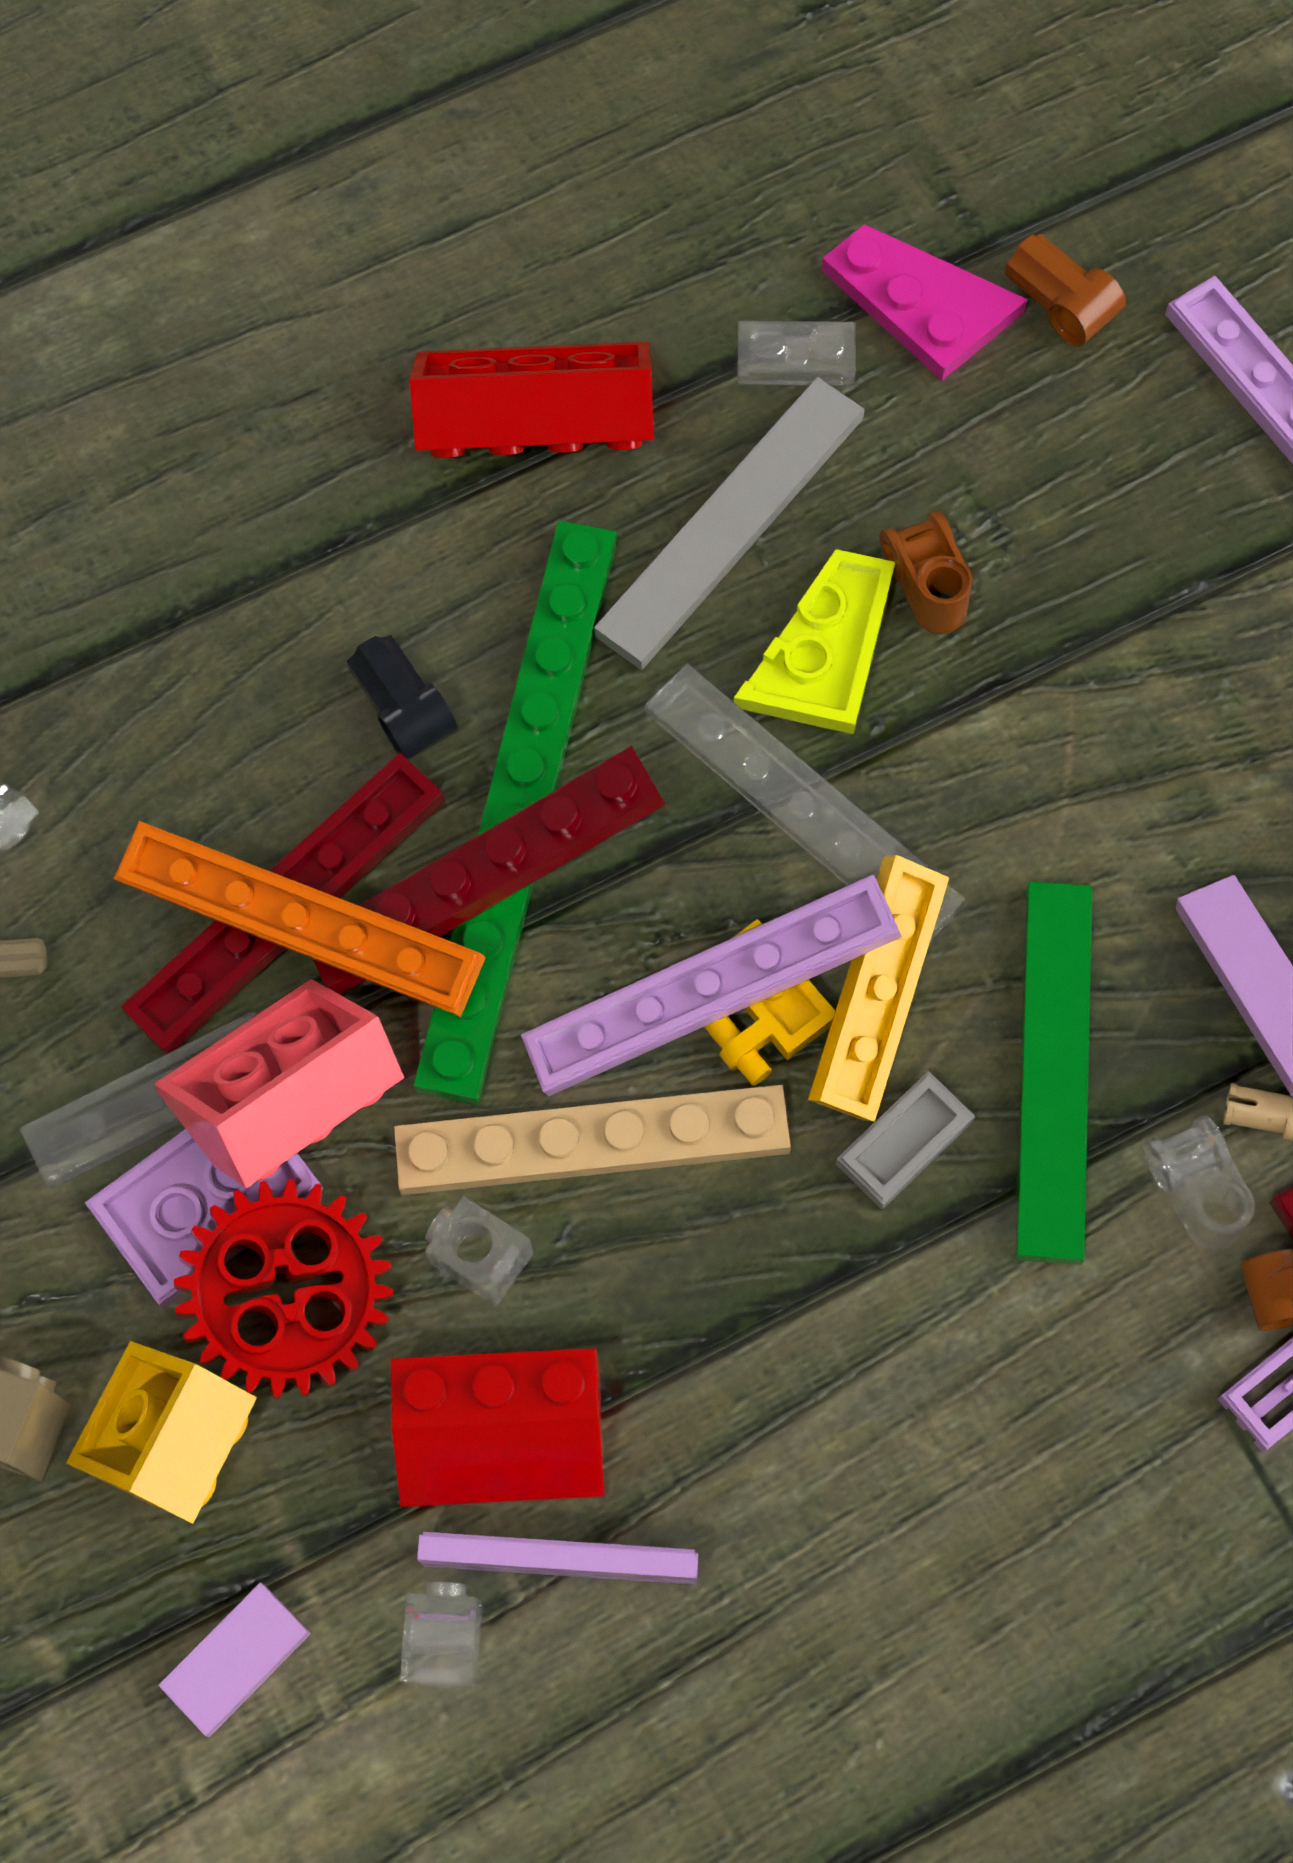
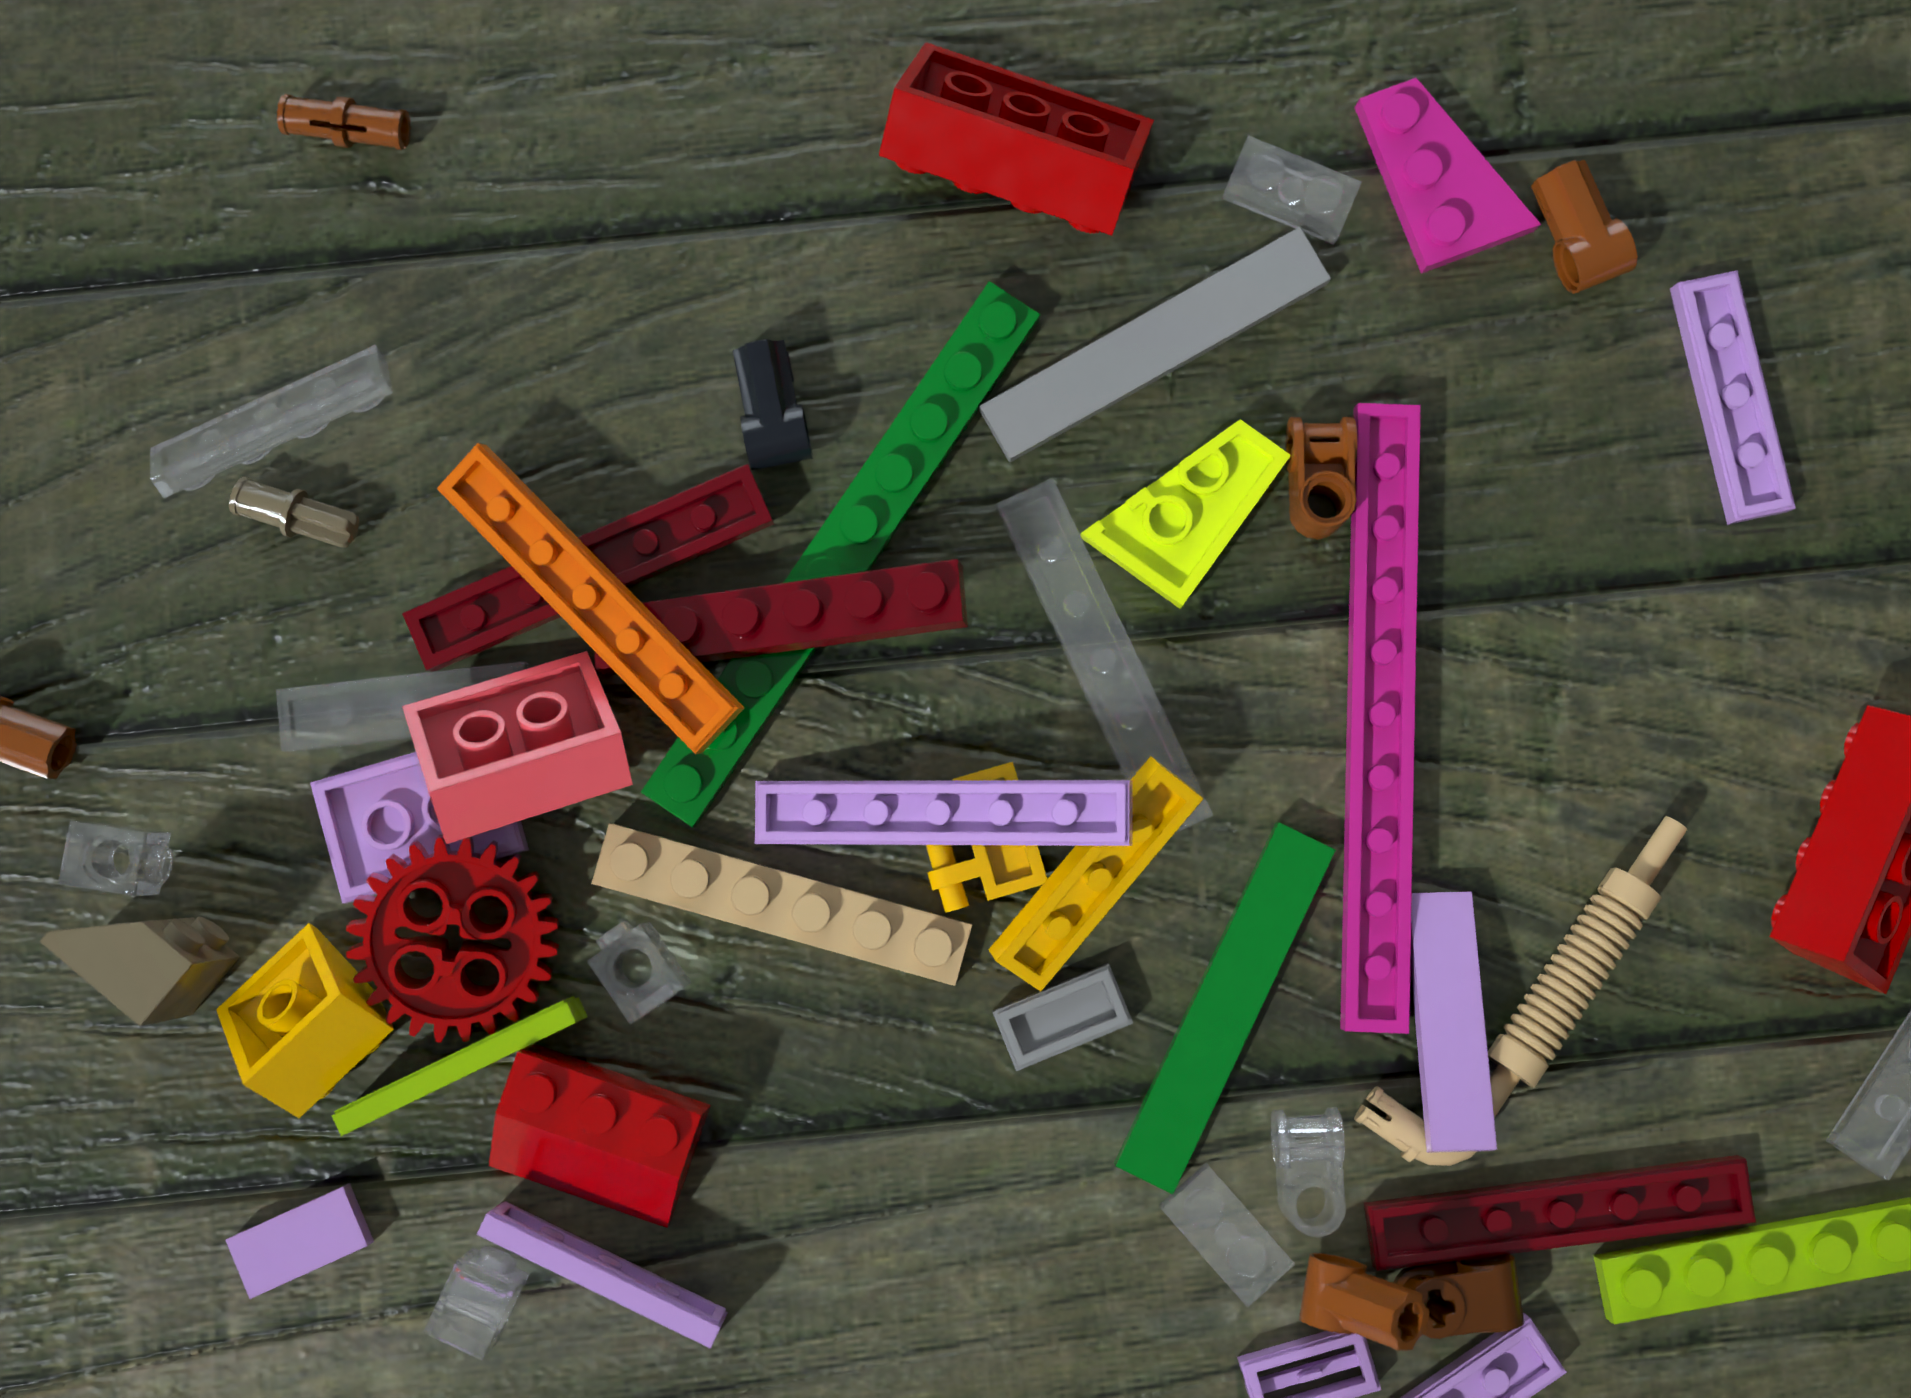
camera: 20 degrees right, 15 degrees up
none -> lime tile [332,996,588,1136]
none -> clear plate [1159,1163,1295,1308]
none -> dark pink plate [1340,403,1421,1034]

